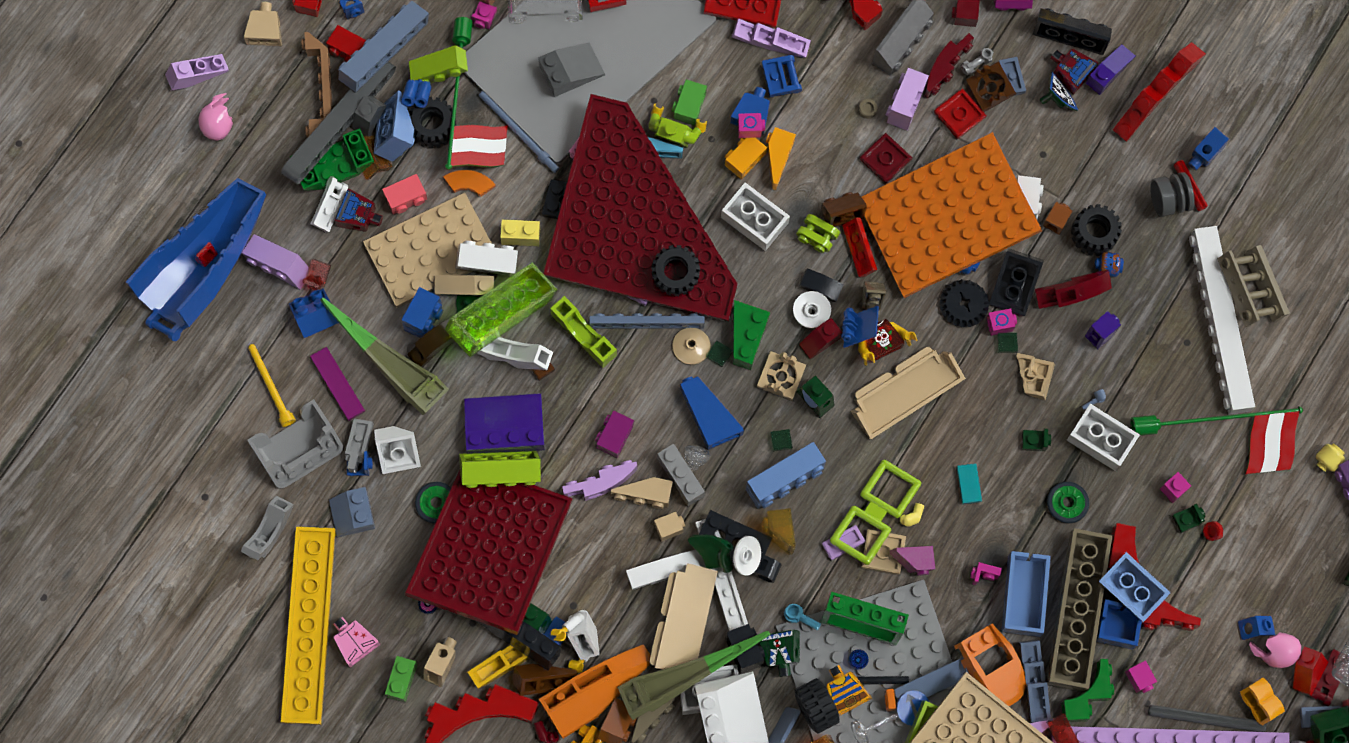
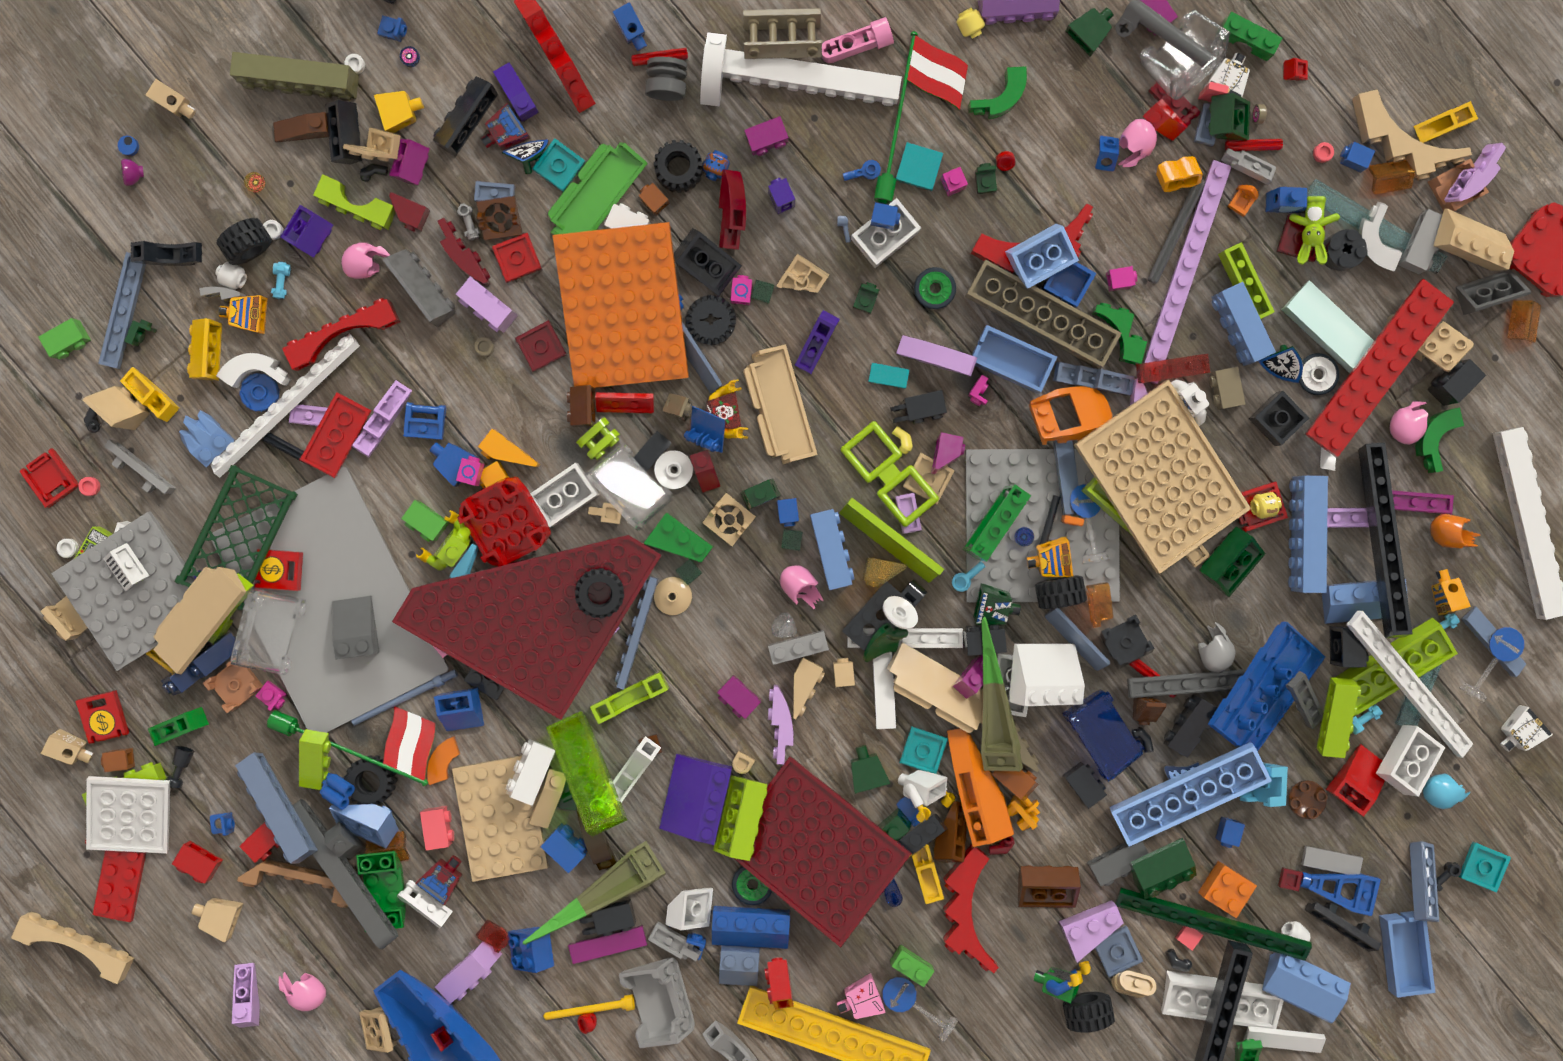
camera: 70 degrees left, 15 degrees up
tan torso [424,637,457,687] -> none
light yellow brick [501,220,540,246] -> none
blue slope [680,376,744,450] -> none
none -> tan piece [359,1007,397,1053]
none -> blue slope [434,688,484,731]
none -> red plate [457,477,551,567]
none -> teal tile [532,138,586,192]
none -> bright green slope [548,142,648,235]
none -> red tile [577,1013,597,1034]
none -> black hinge [579,899,636,936]
none -> clear windscreen [584,444,673,531]
none -> tan plate [588,503,623,524]
none -> sand blue slope [682,322,723,393]
none -> white arch [700,33,727,106]
none -> blue slope [712,906,790,949]
none -> tan tile [732,751,755,774]
none -> magenta brick [744,116,789,156]
none -> brick [765,958,794,1010]
none -> blue brick [777,498,799,527]
none -> bright pink helmet [780,566,824,609]
none -> dark purple slope [795,310,840,374]
none -> bright pink beam [822,17,894,63]
none -> lime arch [839,498,944,583]
none -> blue plate [843,160,881,181]
none -> dark green torso [851,745,890,794]
none -> blue brick [870,202,901,230]
none -> piece [883,977,958,1042]
none -> clear blue piece [884,877,903,907]
none -> black hinge [890,390,947,424]
none -> teal tile [896,142,943,191]
none -> lavender slope [897,335,977,376]
none -> teal tile [899,726,948,774]
none -> magenta brick [953,655,983,699]
none -> green arch [968,66,1027,119]

